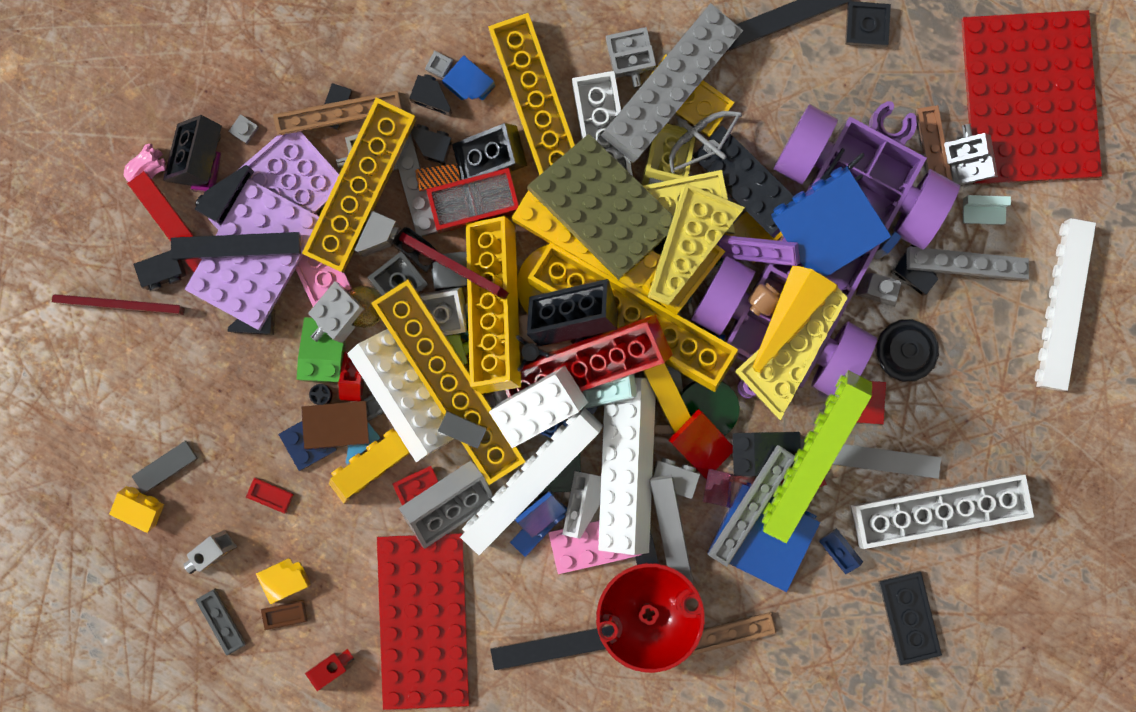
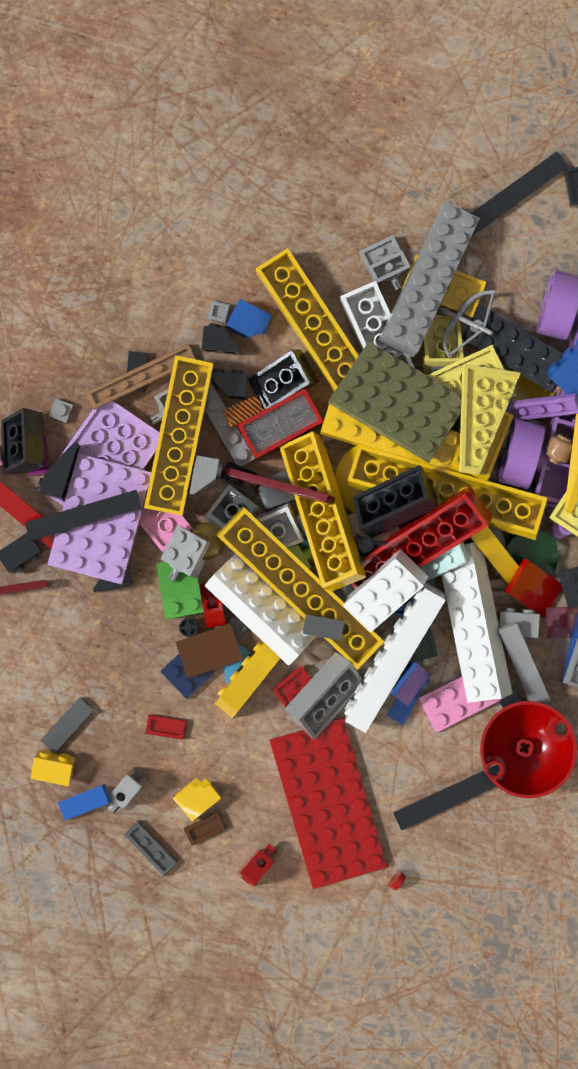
camera: 20 degrees left, 0 degrees up
white slope [562,471,601,539] -> none
none -> blue tile [58,784,113,820]

